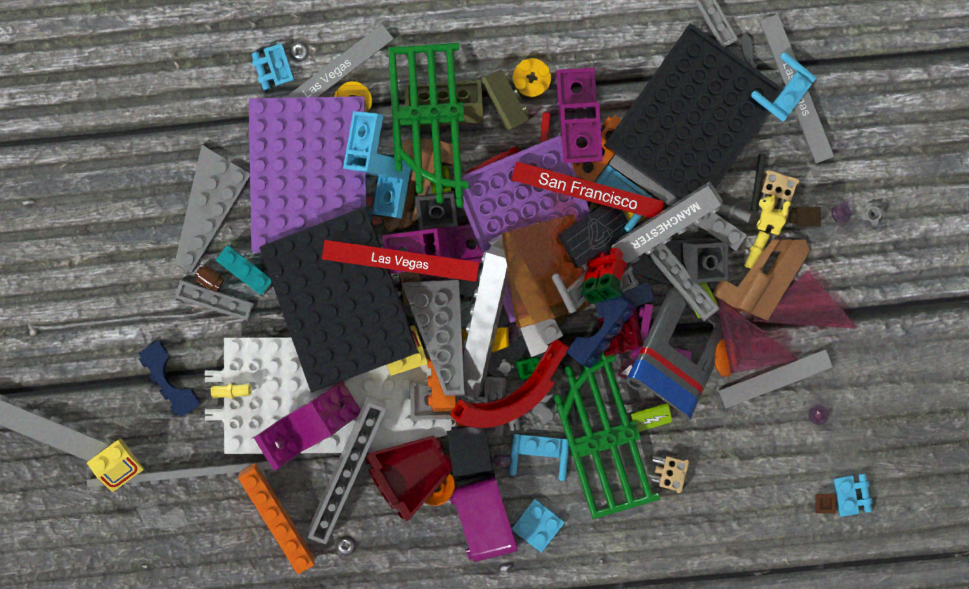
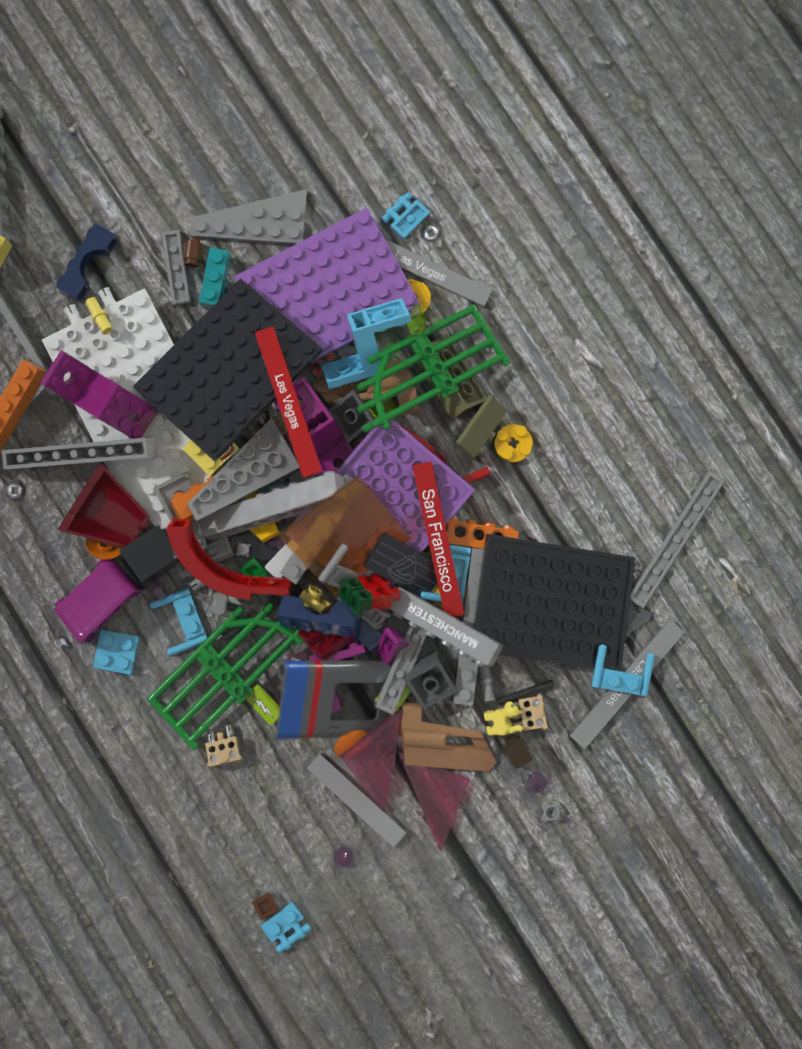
camera: 60 degrees right, 5 degrees down
magenta bracket [556,68,603,164] -> none
light yellow pin [744,231,770,269] -> none
none -> light yellow plate [299,585,332,615]
none -> magenta slope [376,628,409,665]
none -> clear neon green slope [407,302,426,335]

